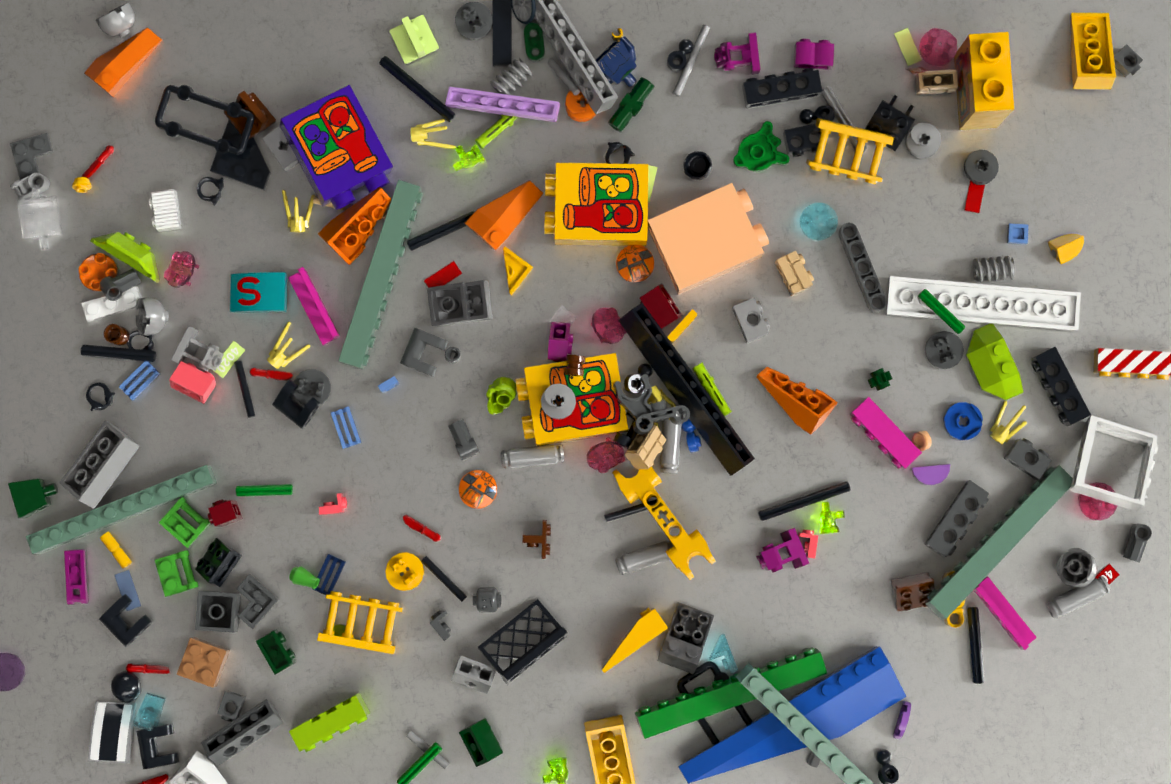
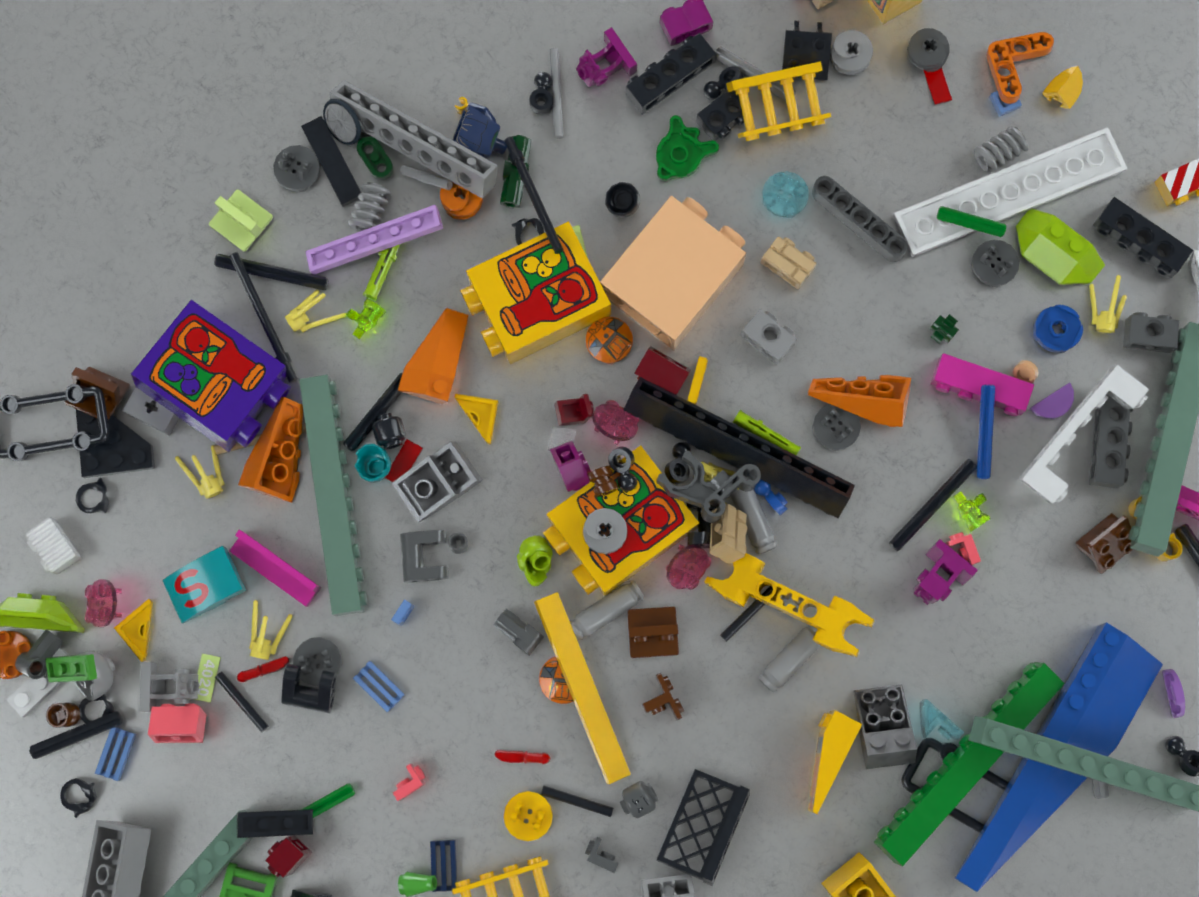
camera: 25 degrees left, 5 degrees down
none -> bright green tile [46,654,97,682]
none -> yellow tile [114,599,153,662]
none -> black bar [229,252,298,383]
none -> black tile [237,809,313,838]
none -> teal hair [355,444,391,482]
none -> black head [372,413,406,450]
none -> black bar [504,137,564,254]
none -> yellow tile [534,592,631,784]
none -> dark red bracket [554,394,594,426]
none -> black plate [608,447,637,492]
none -> reddish brown bracket [627,607,679,658]
none -> dark grey plate [812,404,861,451]
none -> blue axle [977,384,995,479]
none -> orange beam [986,32,1054,104]
none -> white plate [1018,365,1149,504]

